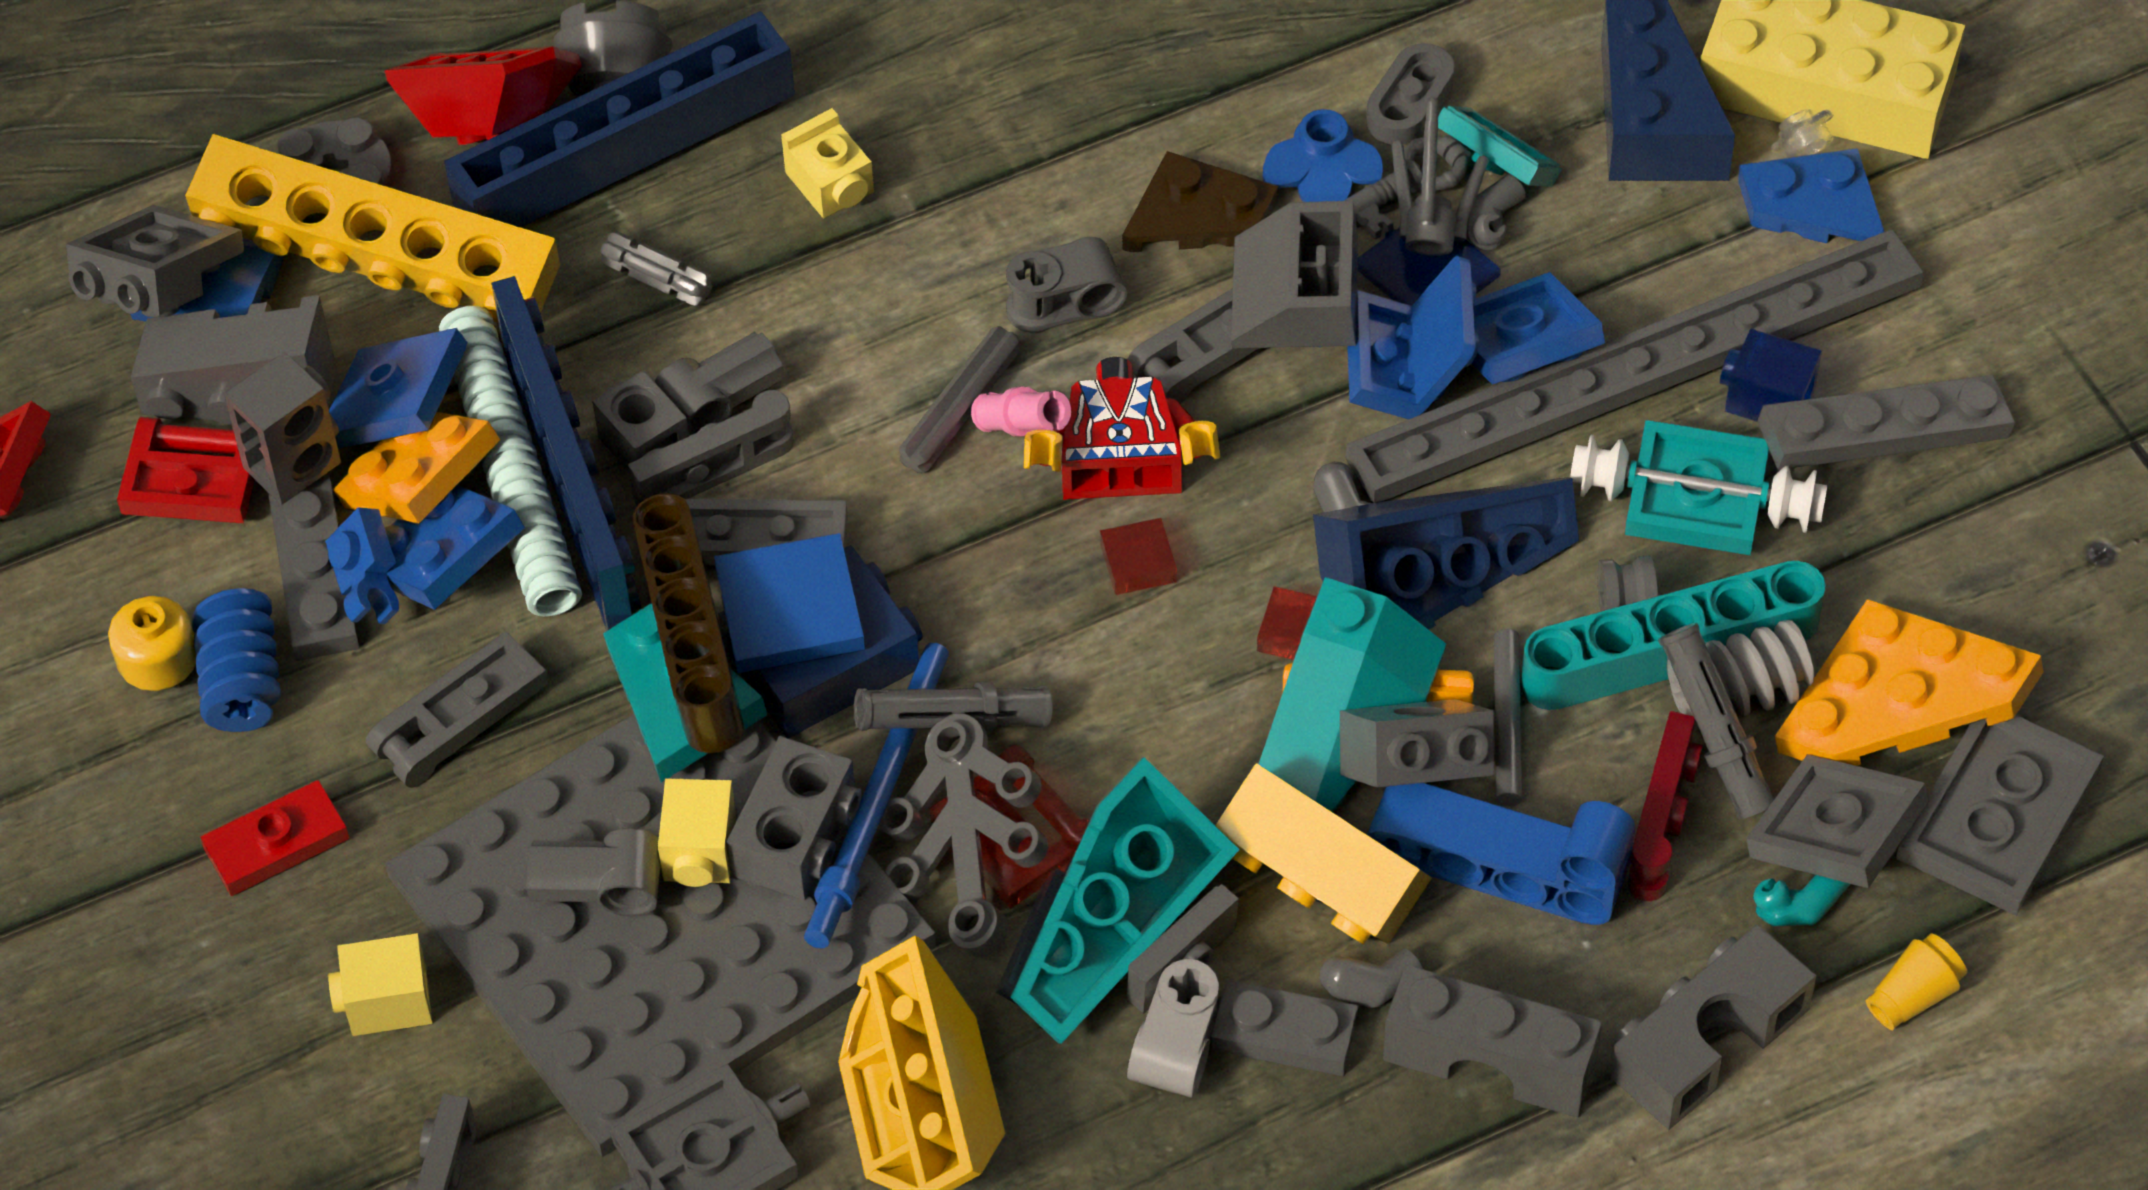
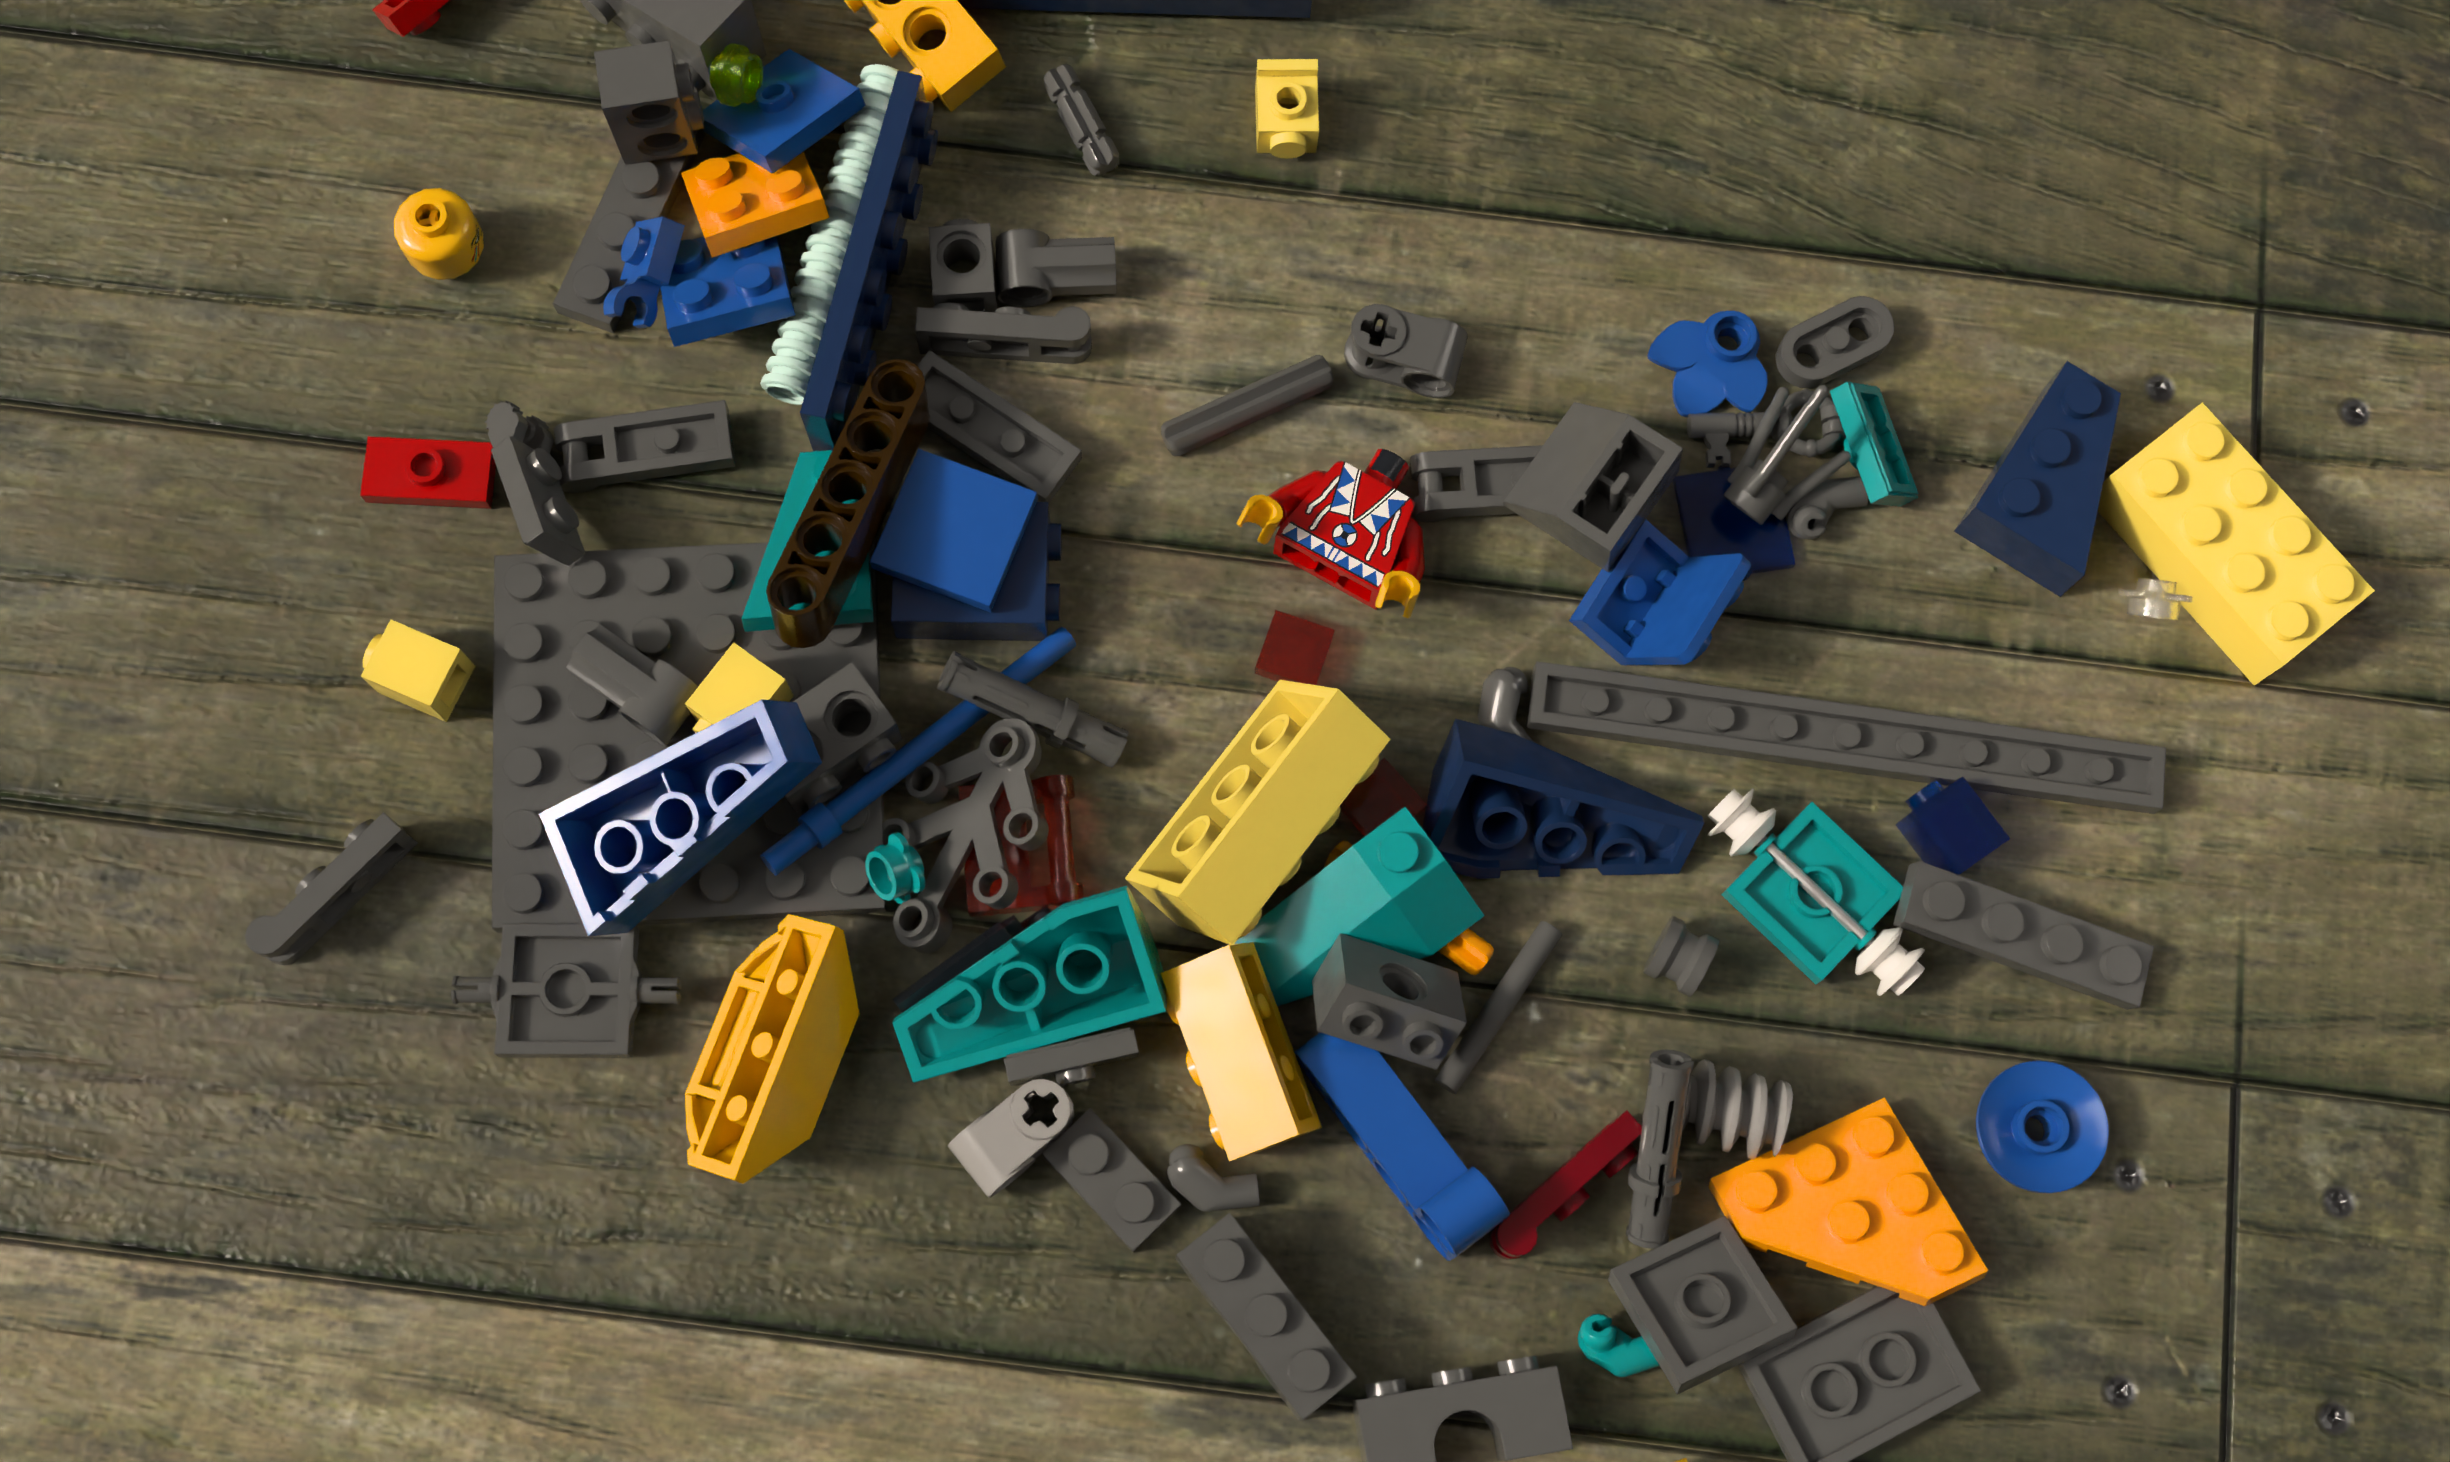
camera: 25 degrees right, 20 degrees up
red plate [117,417,255,524] -> none
blue piece [192,588,281,732] -> none
bright pink pin [971,387,1071,437] -> none
dark brown wing [1122,151,1278,253] -> none
blue plate [1472,272,1605,385] -> none
teal beam [1521,561,1826,710] -> none
blue wing [1738,148,1884,243] -> none
none -> dark grey hinge [485,400,586,566]
none -> blue wedge [539,699,822,936]
none -> clear neon green plate [710,43,763,107]
none -> teal plate [865,832,925,904]
none -> light yellow brick [1125,680,1391,946]
none -> blue dish [1976,1061,2109,1193]

